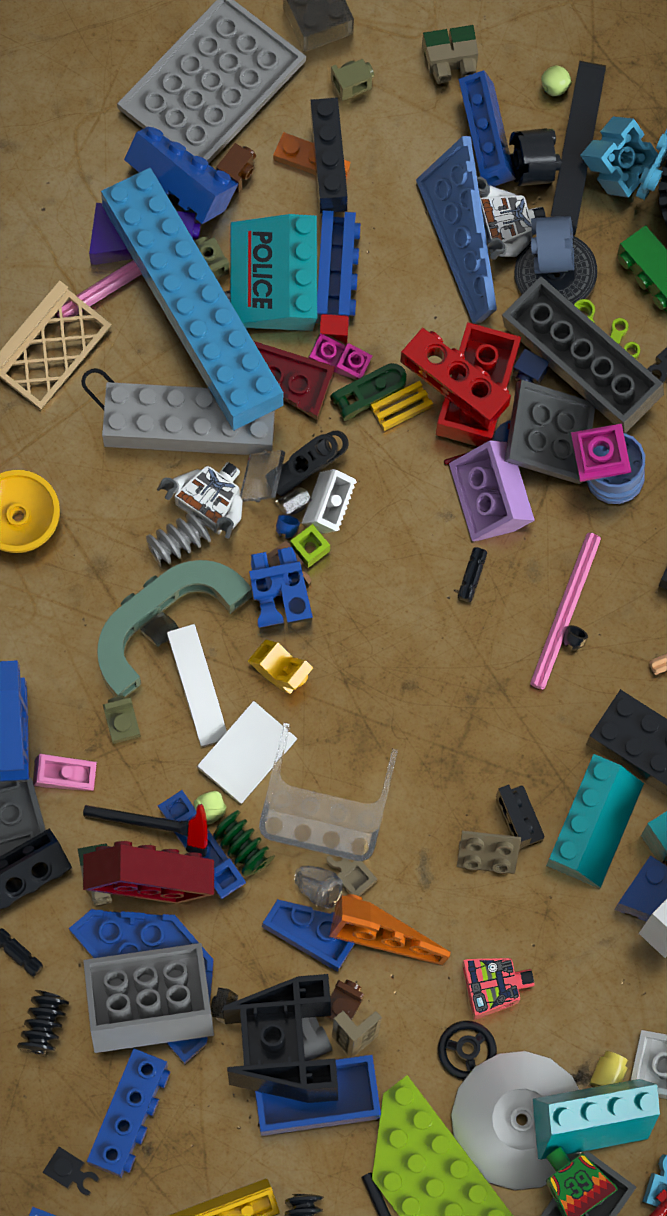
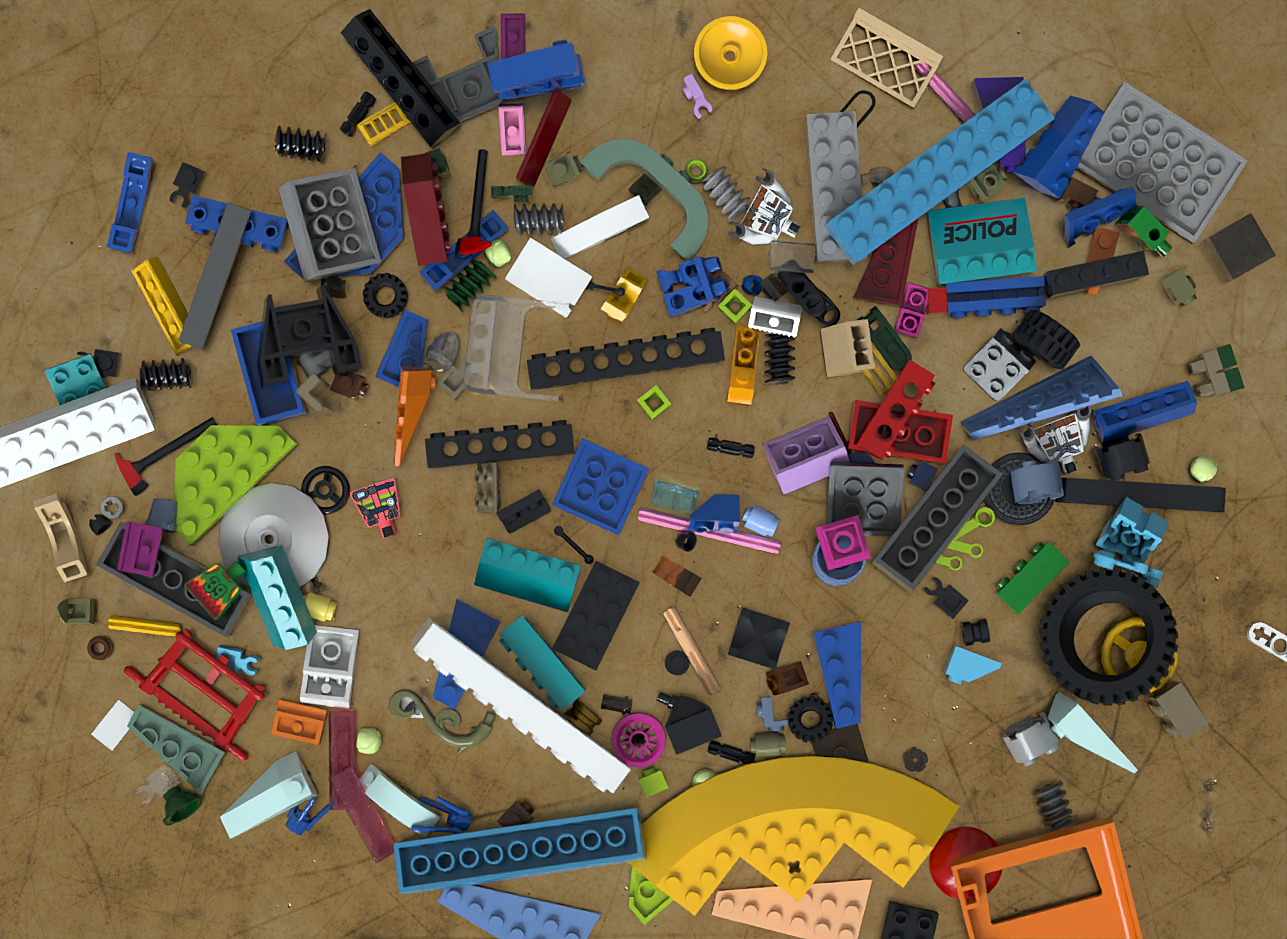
camera: 85 degrees right, 15 degrees up
none -> dark grey tile [178,202,252,350]
none -> yellow slope [357,102,410,147]
none -> black tyre [362,273,408,318]
none -> black brick [425,420,575,469]
none -> clear green plate [491,185,534,202]
none -> dark grey piece [514,203,564,235]
none -> dark red slope [516,89,571,188]
none -> black brick [527,328,725,390]
none -> blue plate [552,438,649,535]
none -> black hinge [554,526,594,564]
none -> black hinge [586,281,625,296]
none -> lime plate [637,385,671,420]
none -> clear light blue hips [649,480,700,515]
none -> leg [653,556,702,597]
none -> lavender plate [681,74,712,119]
none -> lime plate [684,158,709,183]
none -> blue slope [688,494,740,534]
none -> light orange slope [727,325,760,405]
none -> light blue brick [742,504,780,537]
none -> black piece [764,334,795,384]
none -> tan brick [820,319,875,377]
none -> clear cylinder [860,166,894,187]
none -> bracket [964,328,1036,401]
none -> black tyre [1013,310,1081,370]
none -> blue wing [1064,186,1136,248]
none -> green torso [1115,206,1172,257]

